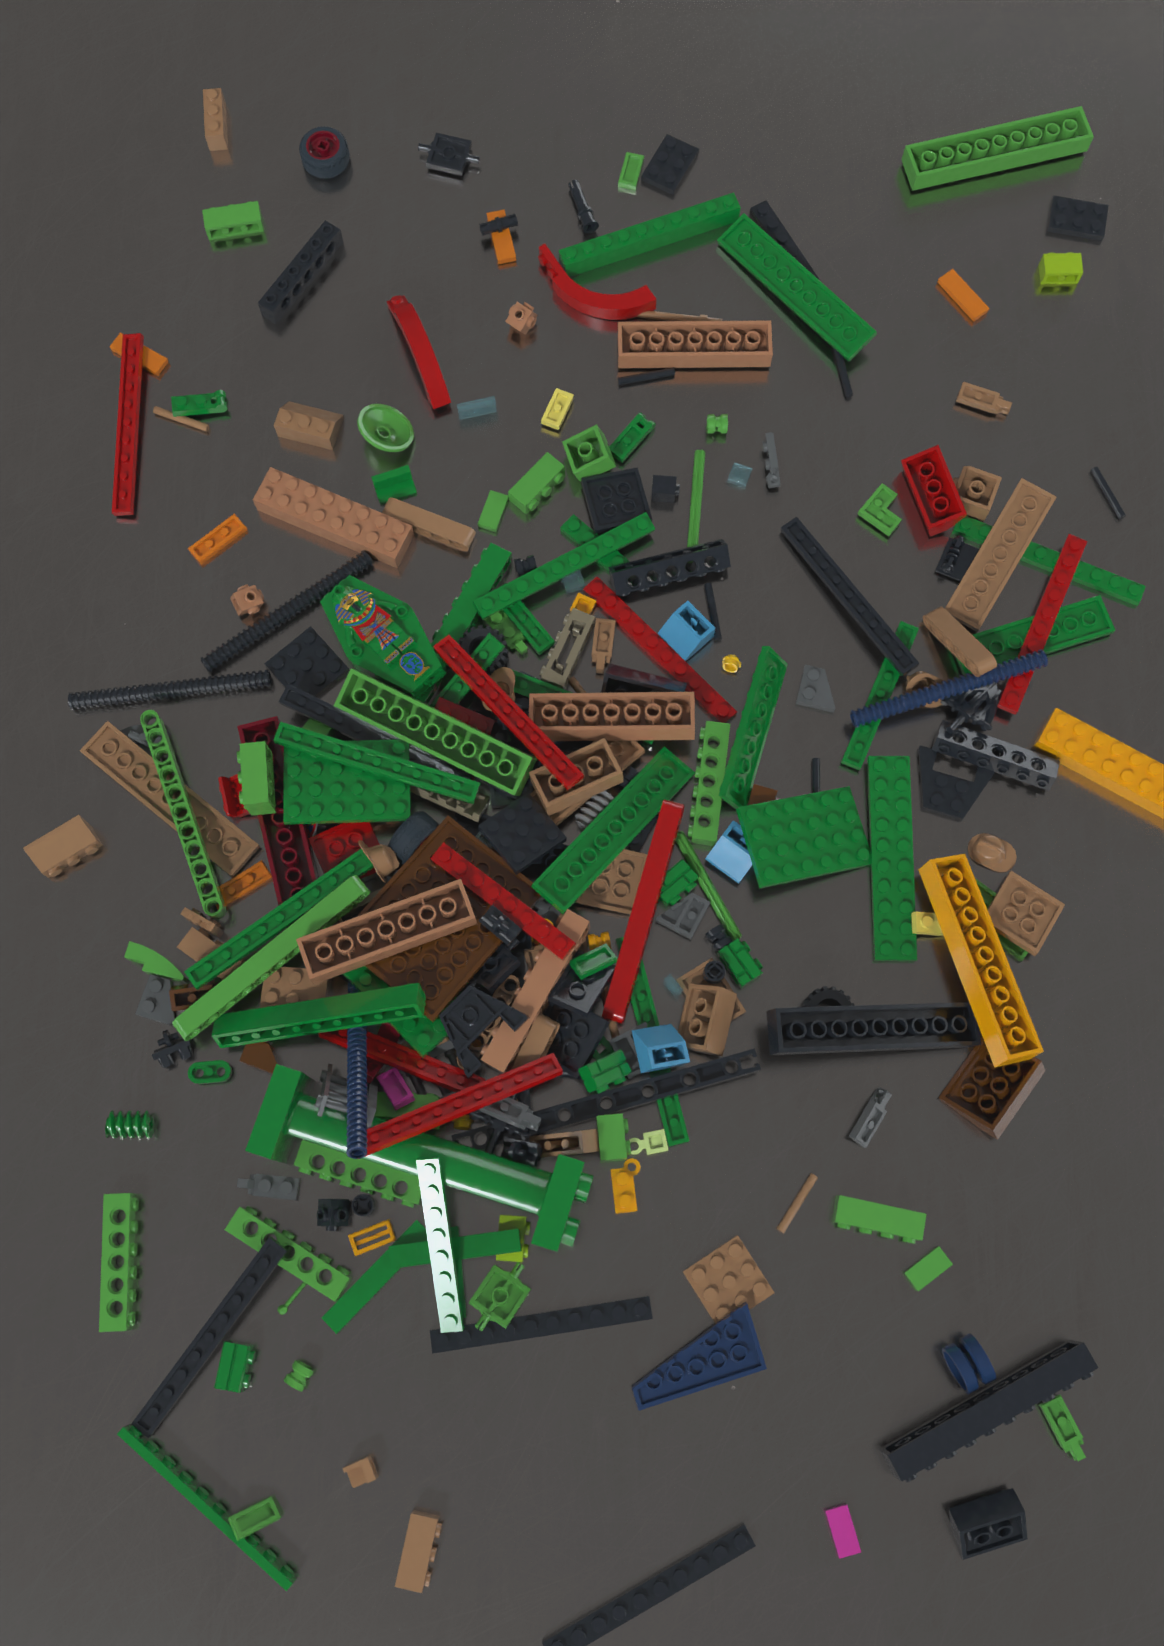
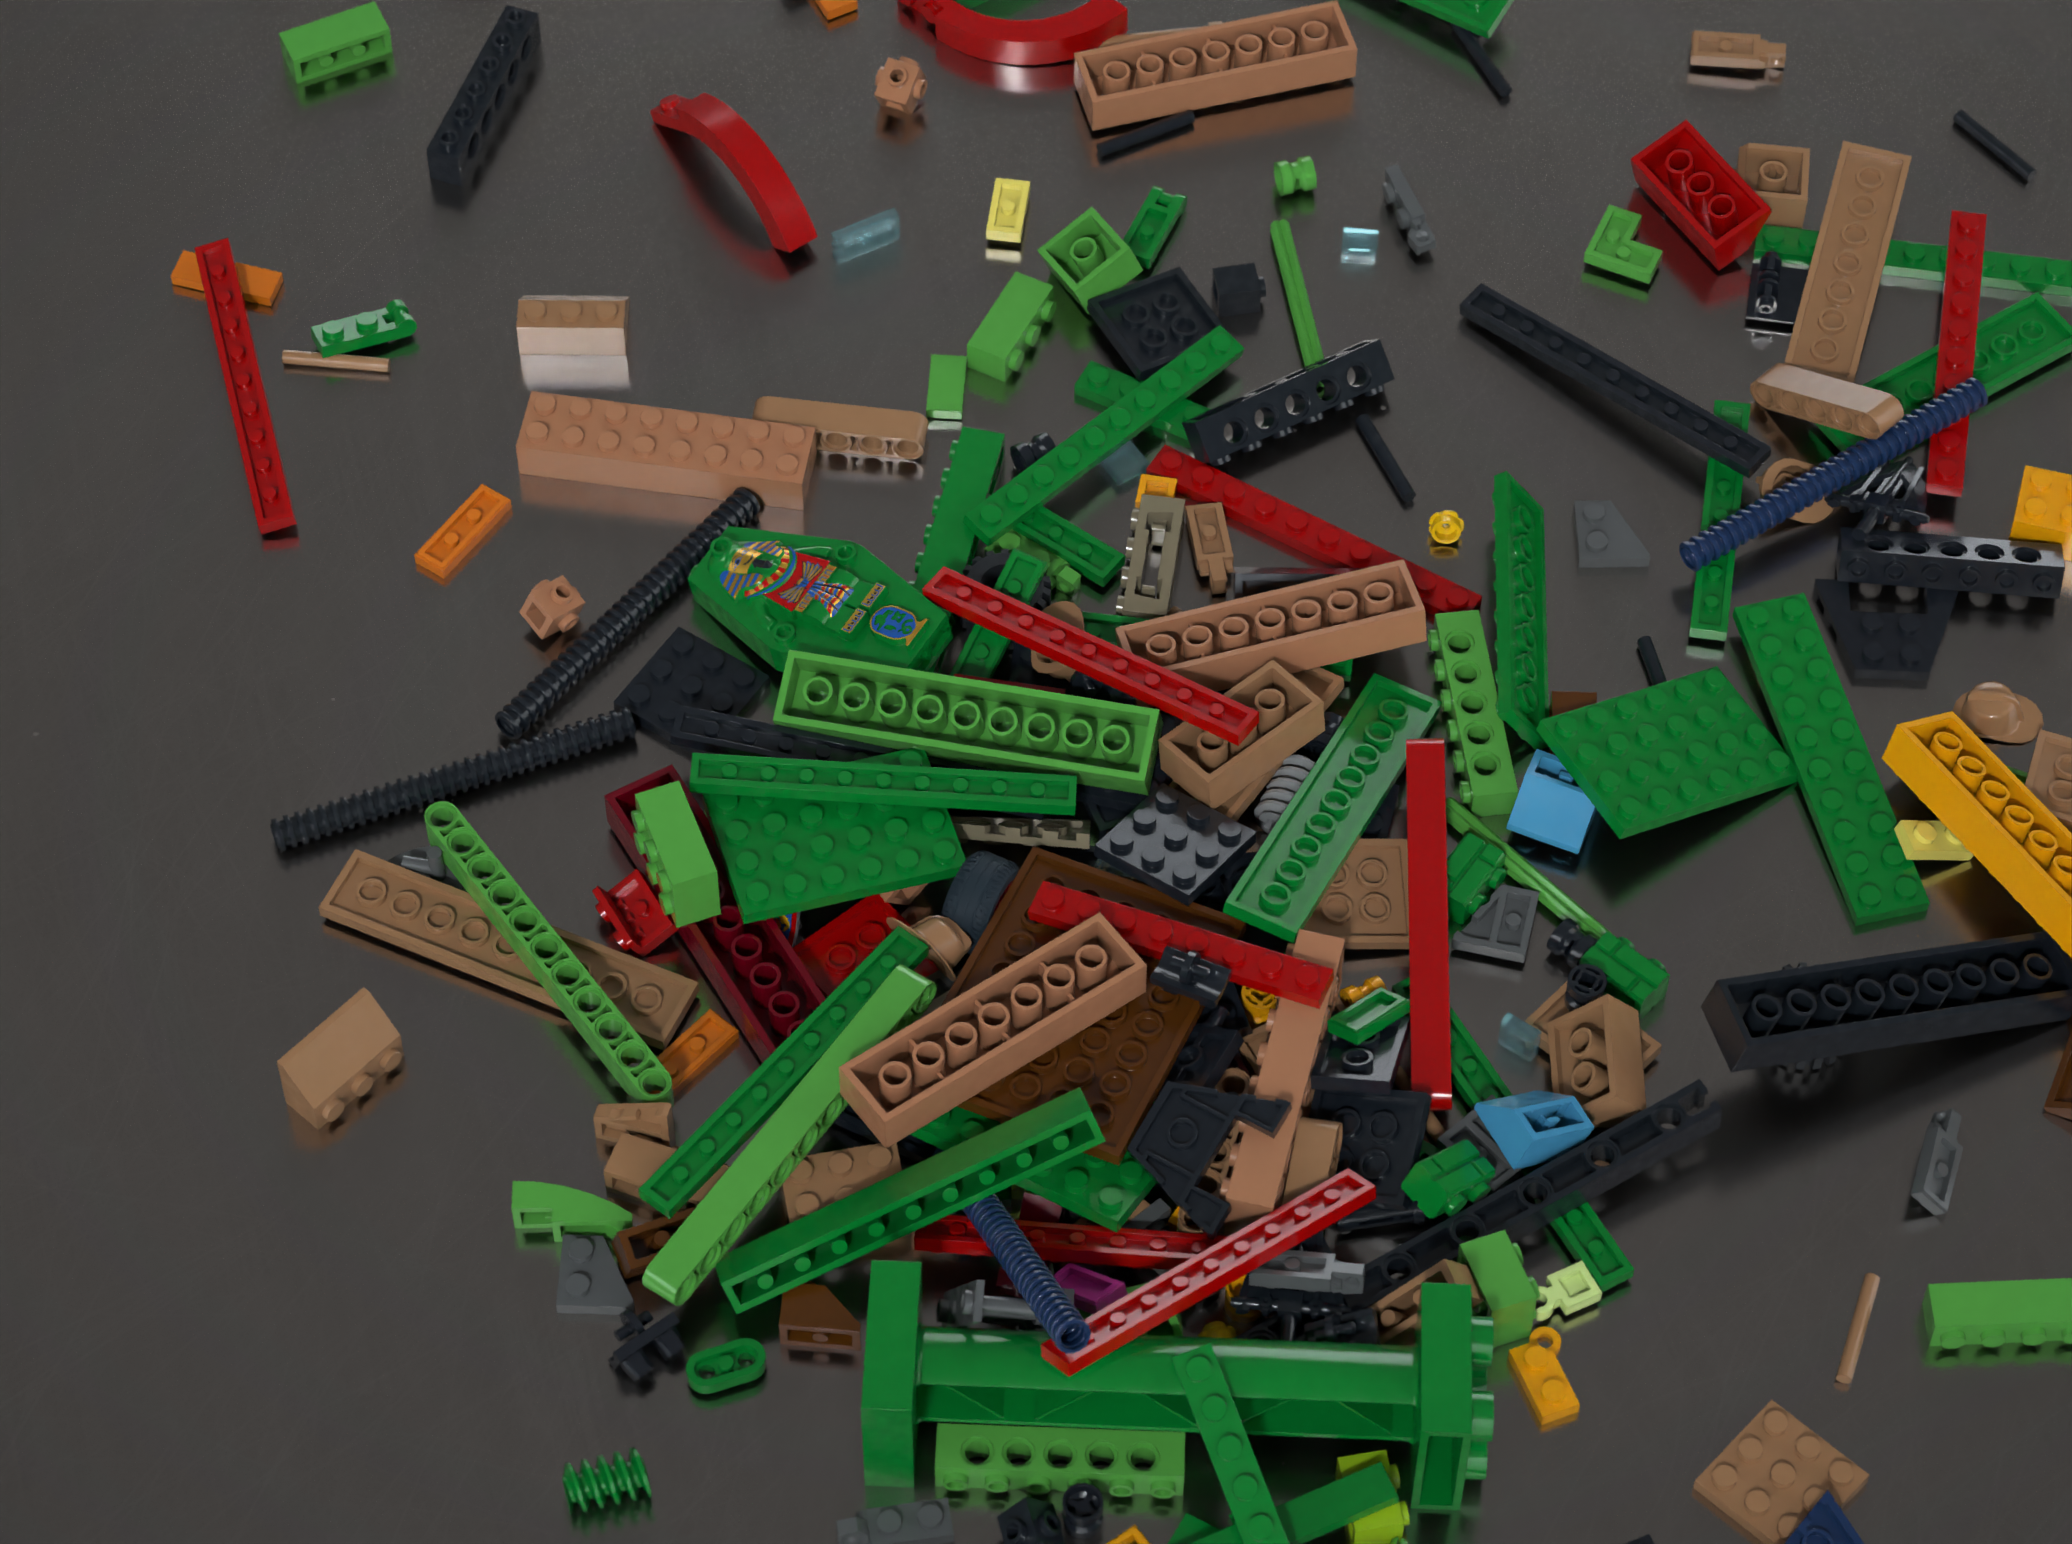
camera: 15 degrees left, 20 degrees down
bright green dish [357,404,414,452] -> none
green panel [371,465,417,505] -> none
dark azure slope [658,601,716,661] -> none

